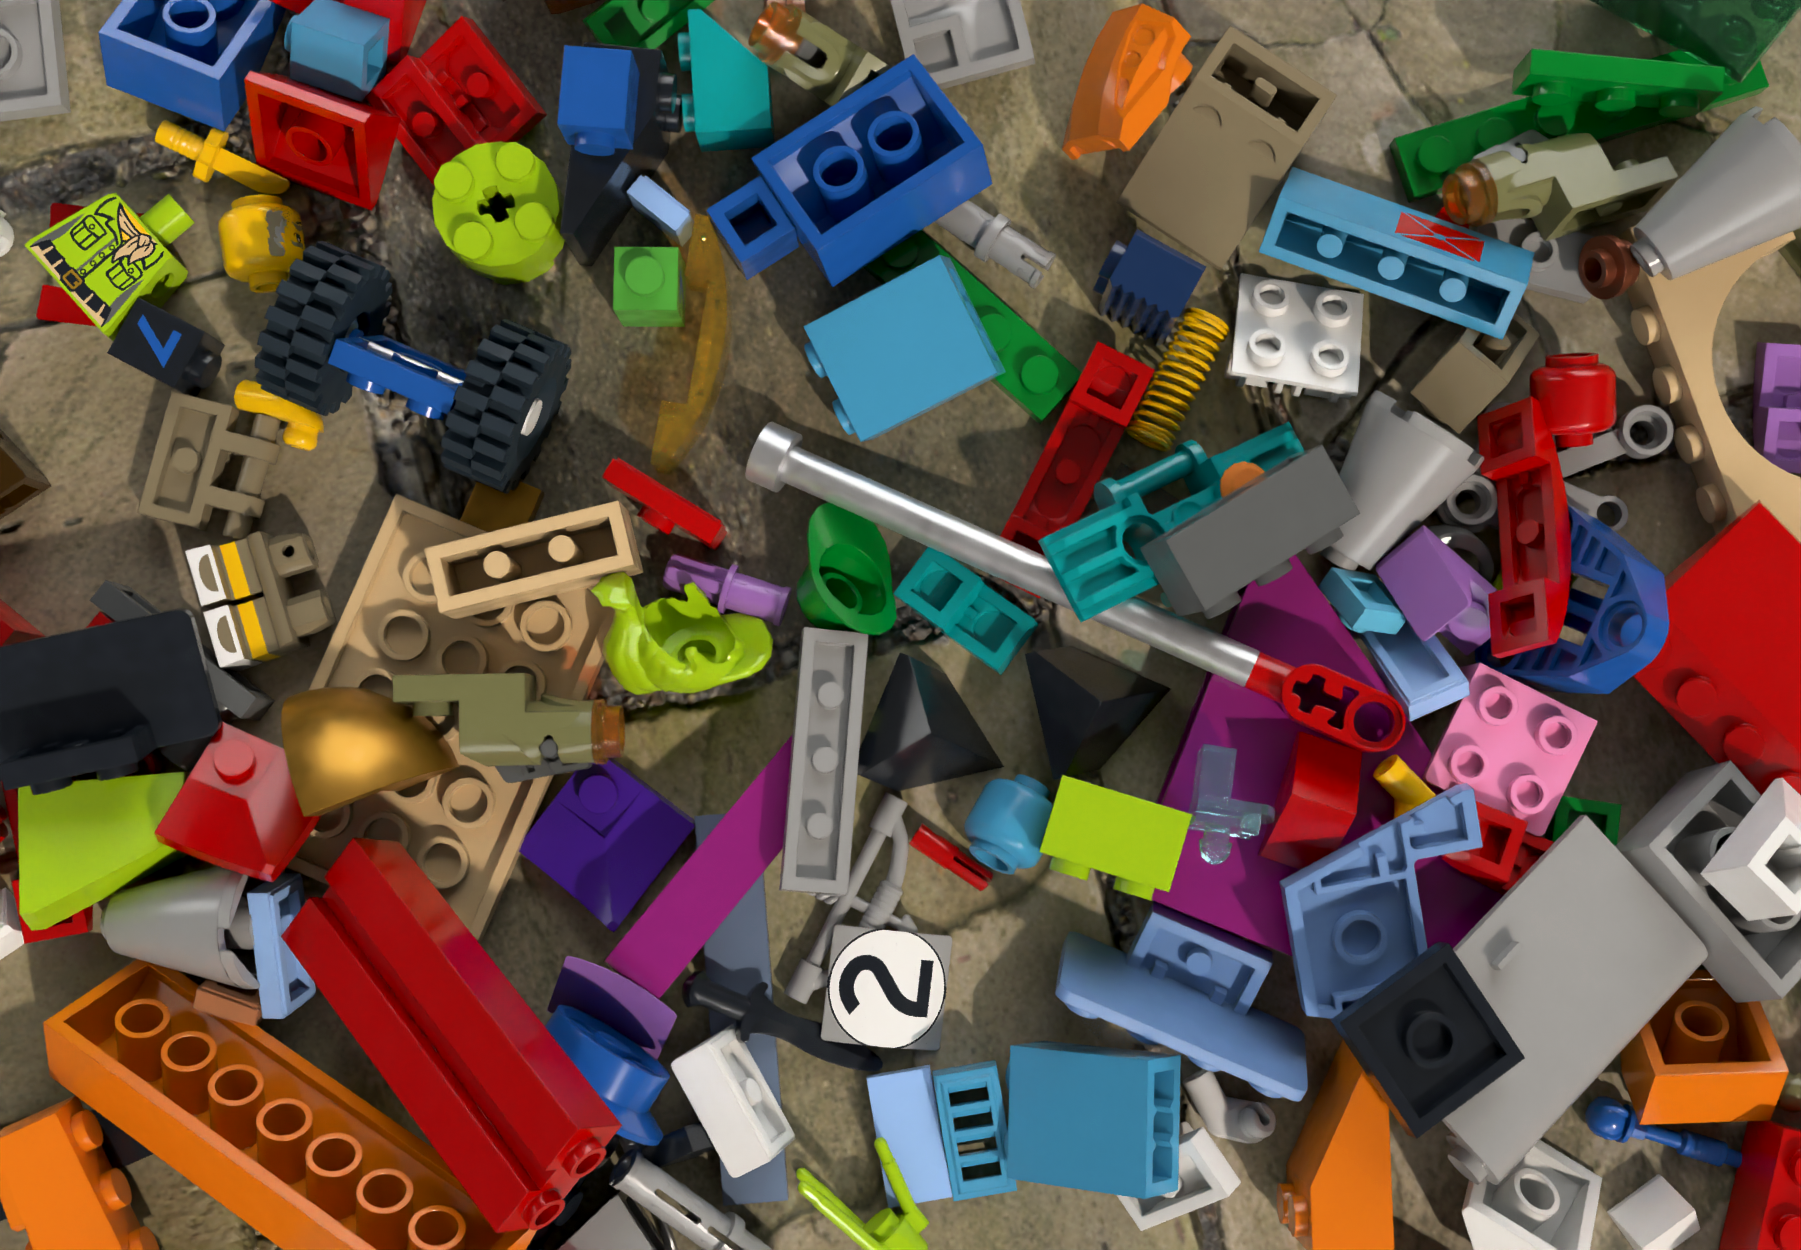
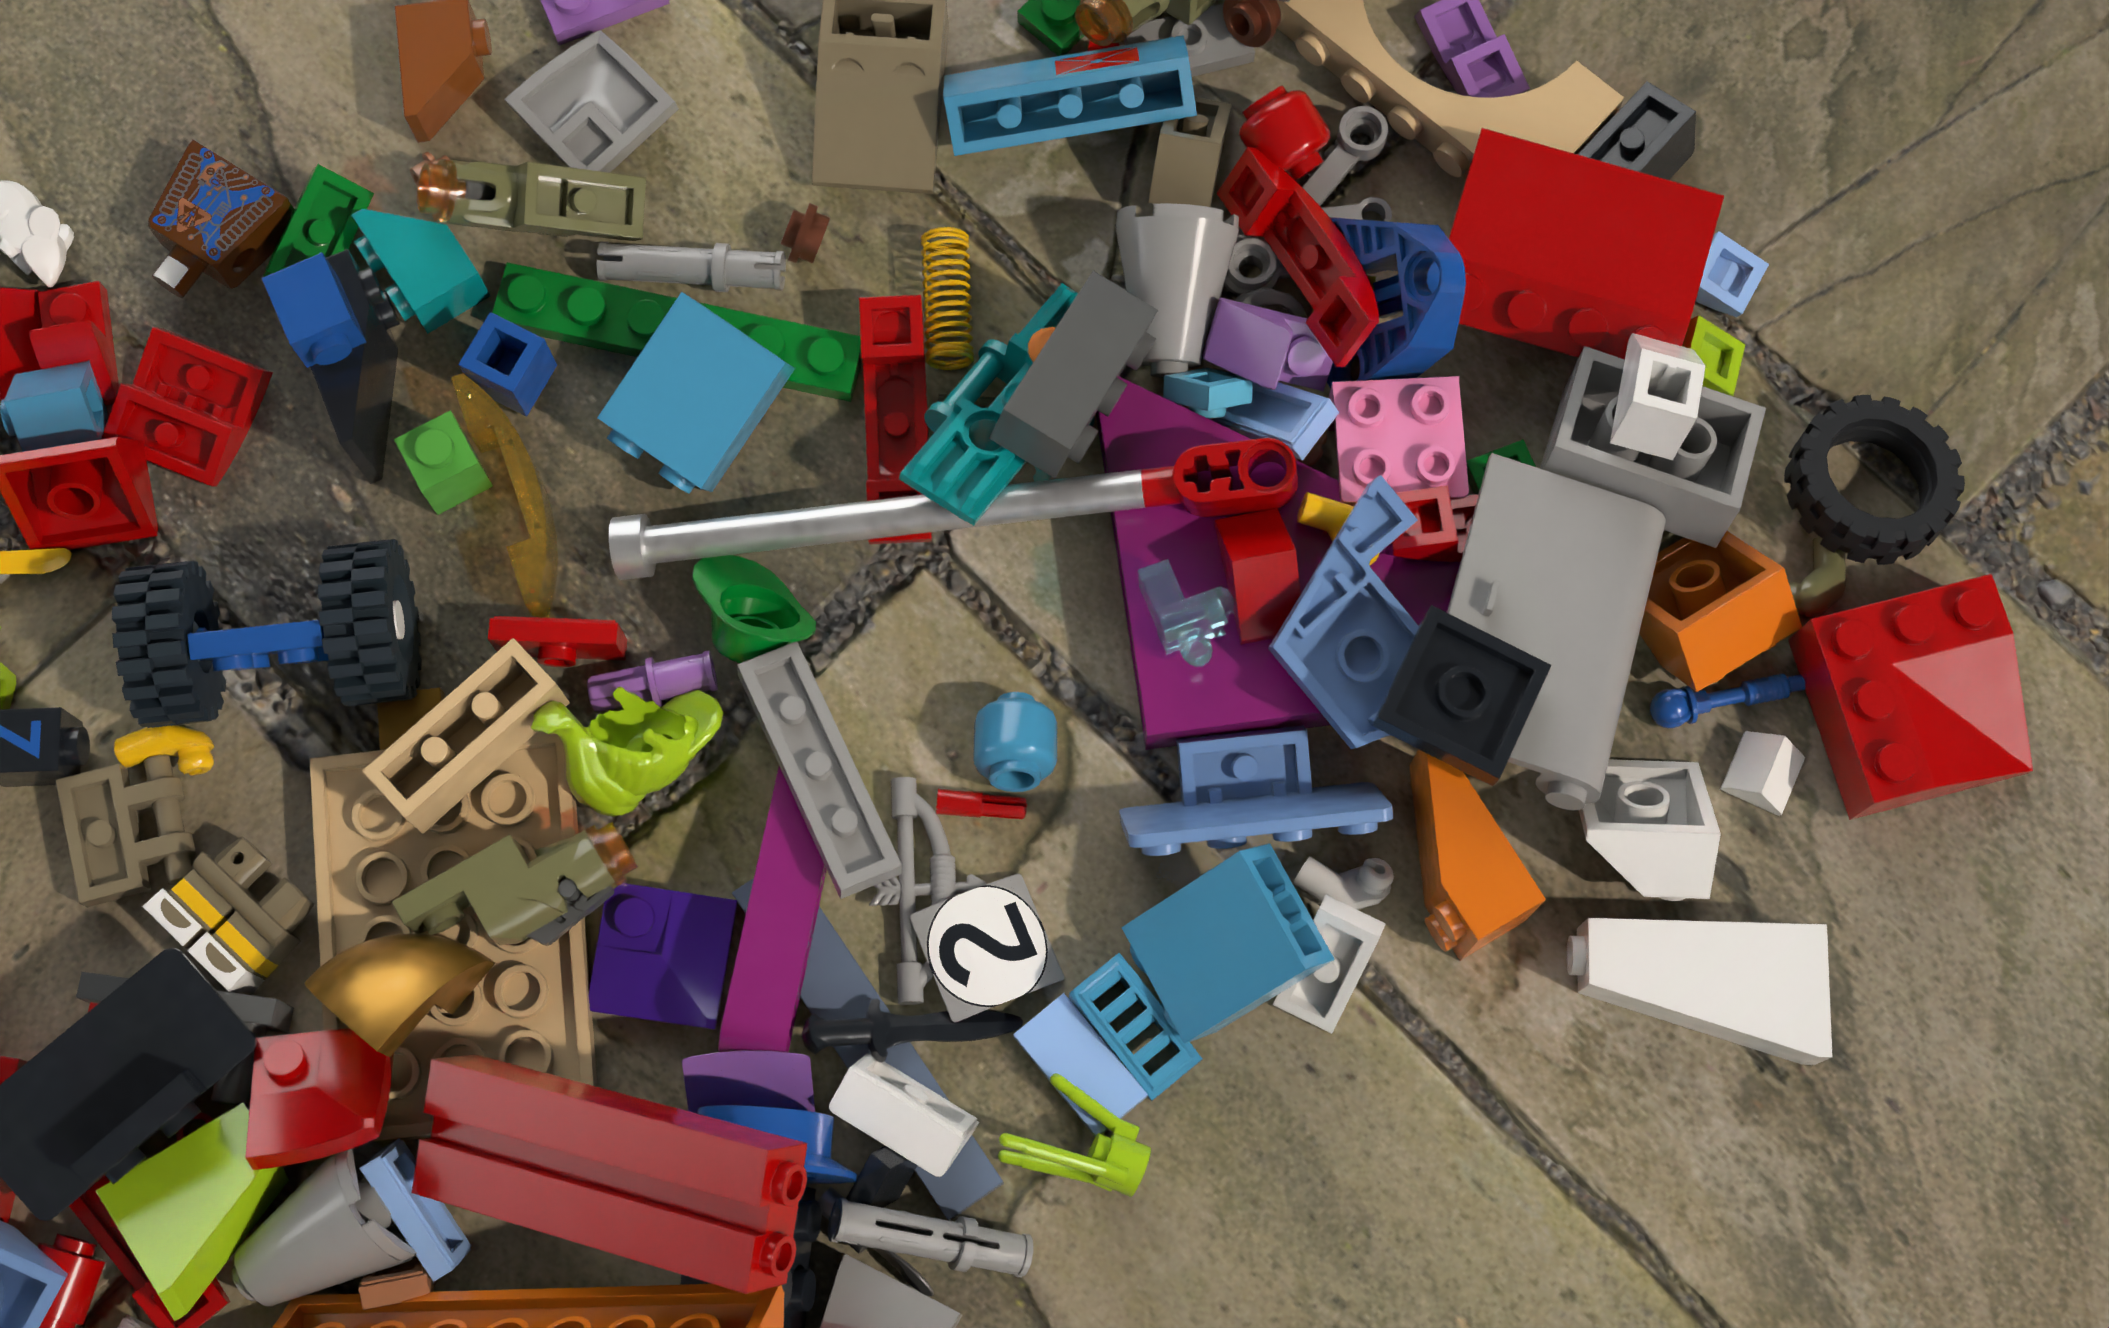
camera: 30 degrees left, 10 degrees down
yellow head [218,195,306,293] -> none
lime brick [432,141,565,285] -> none
light blue tile [626,175,696,247] -> none
blue slope [751,54,993,287] -> none
black slope [857,653,1004,791] -> none
teal slope [893,547,1038,675] -> none
black slope [1025,646,1171,780] -> none
lime brick [1039,775,1192,901] -> none
orange slope [1062,3,1193,160] -> none
dark blue brick [1093,229,1206,346] -> none
white hinge [1225,273,1364,403] -> none
none -> copper plate [781,203,830,264]

